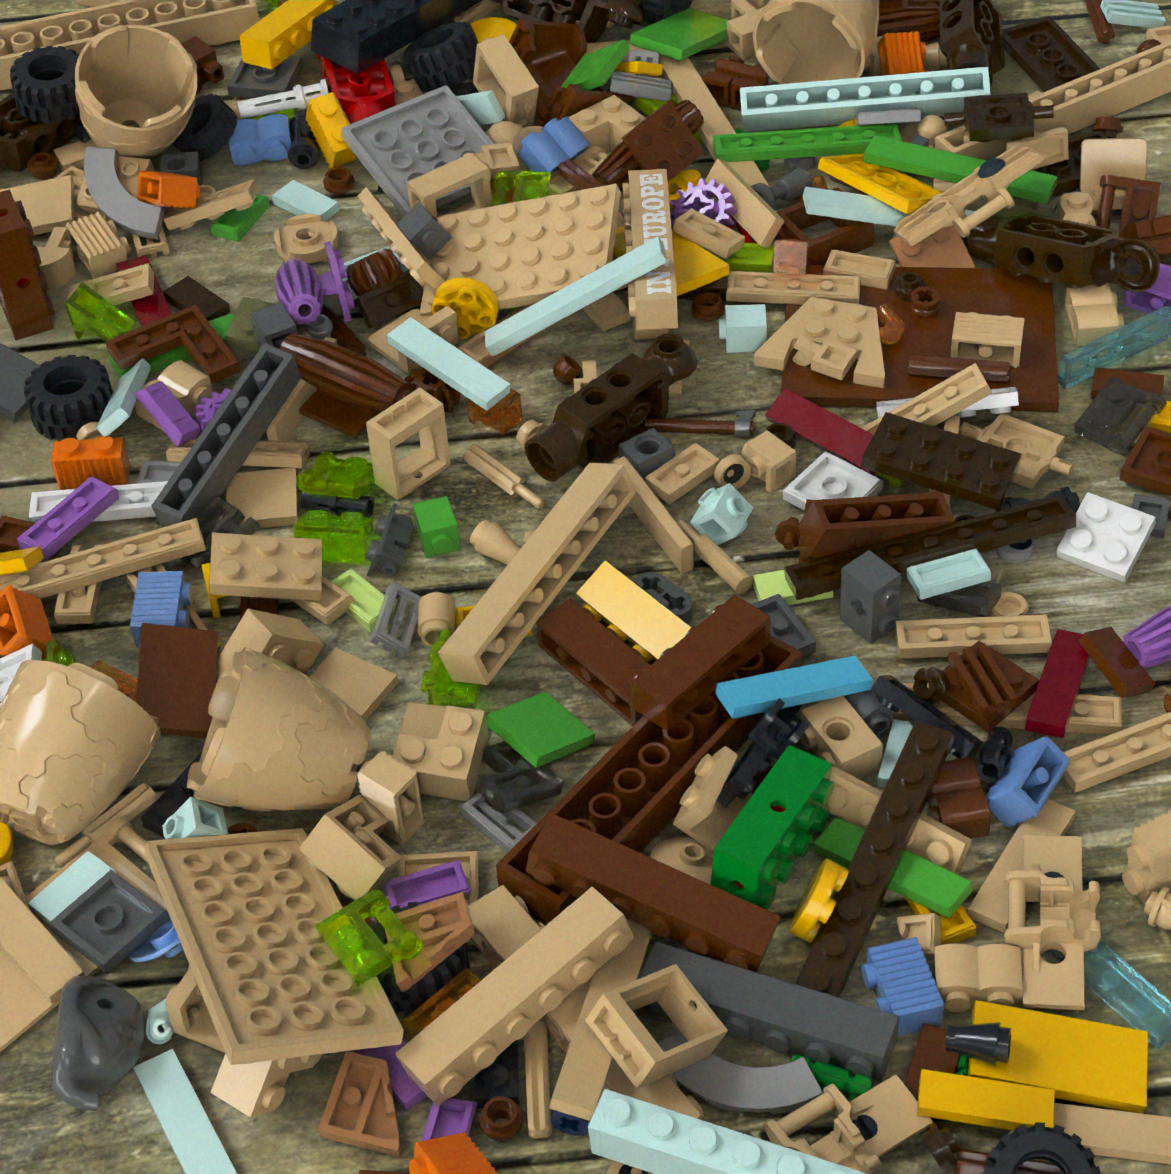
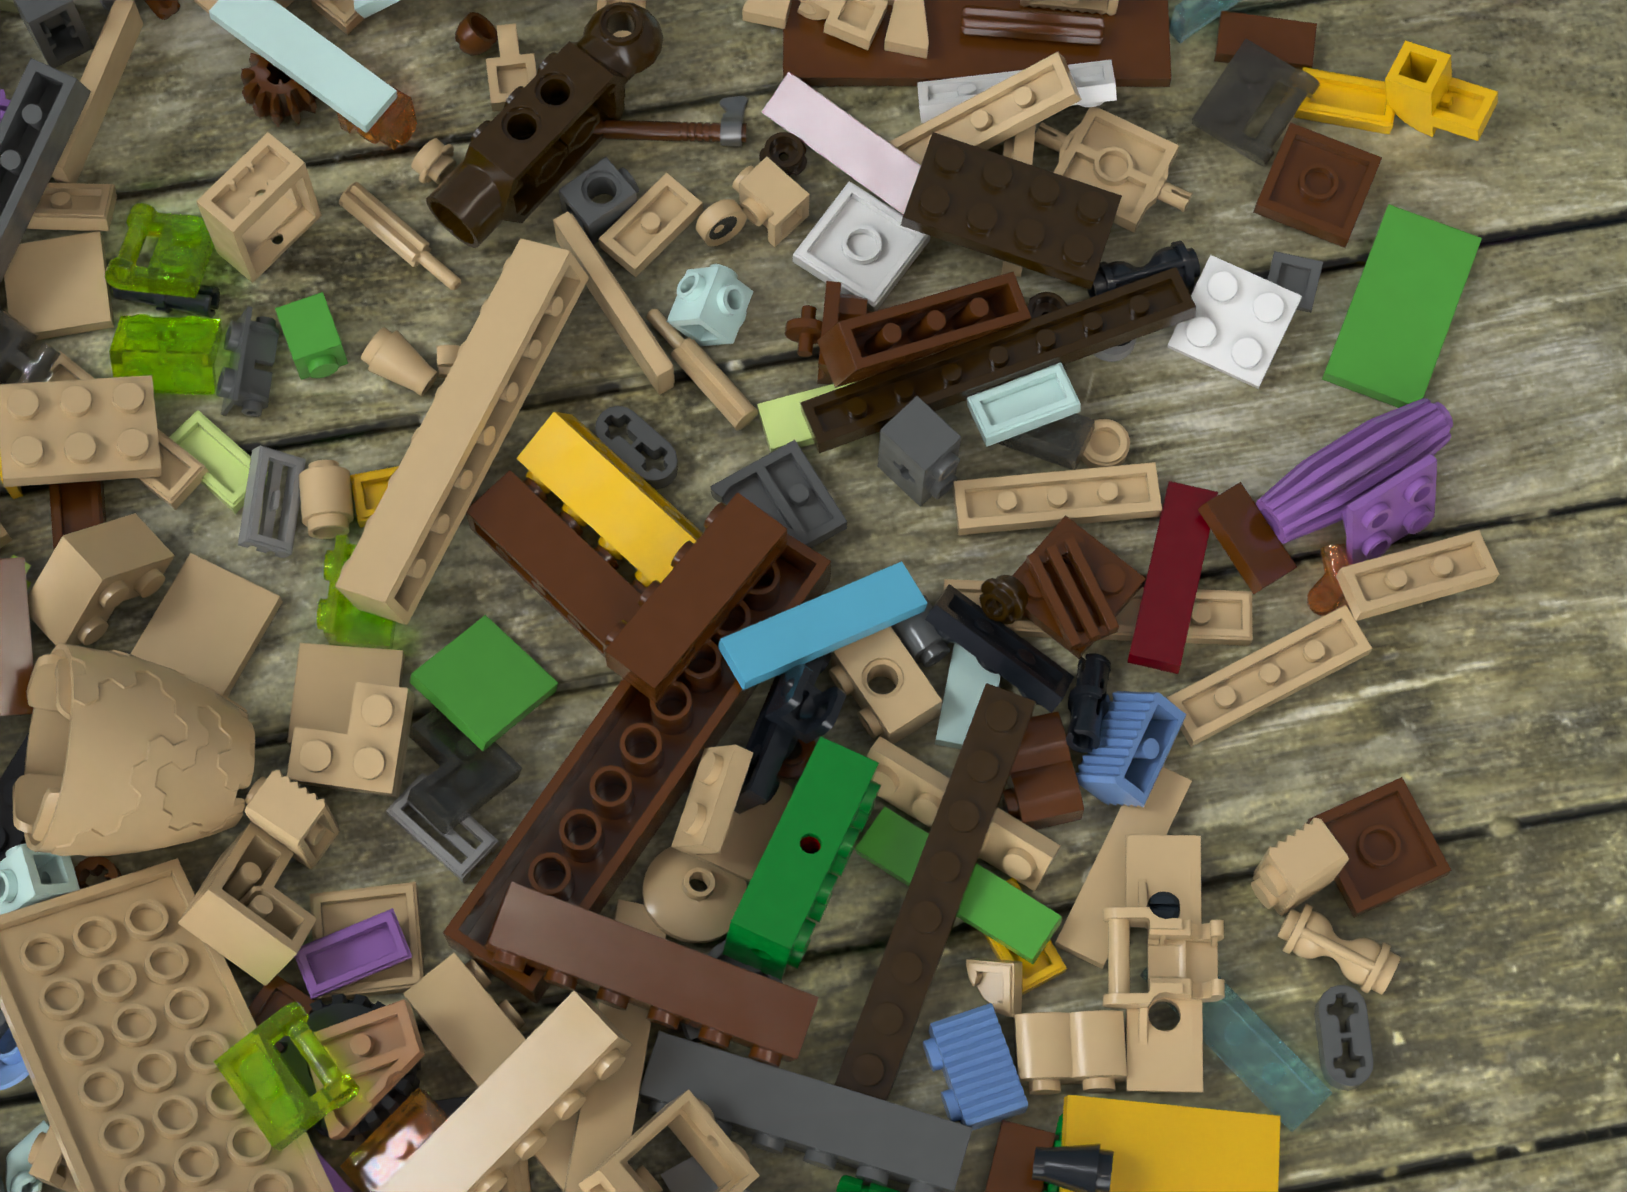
camera: 10 degrees left, 25 degrees up
reddish brown plate [280,333,412,438] -> none
yellow tile [789,858,849,943] -> none

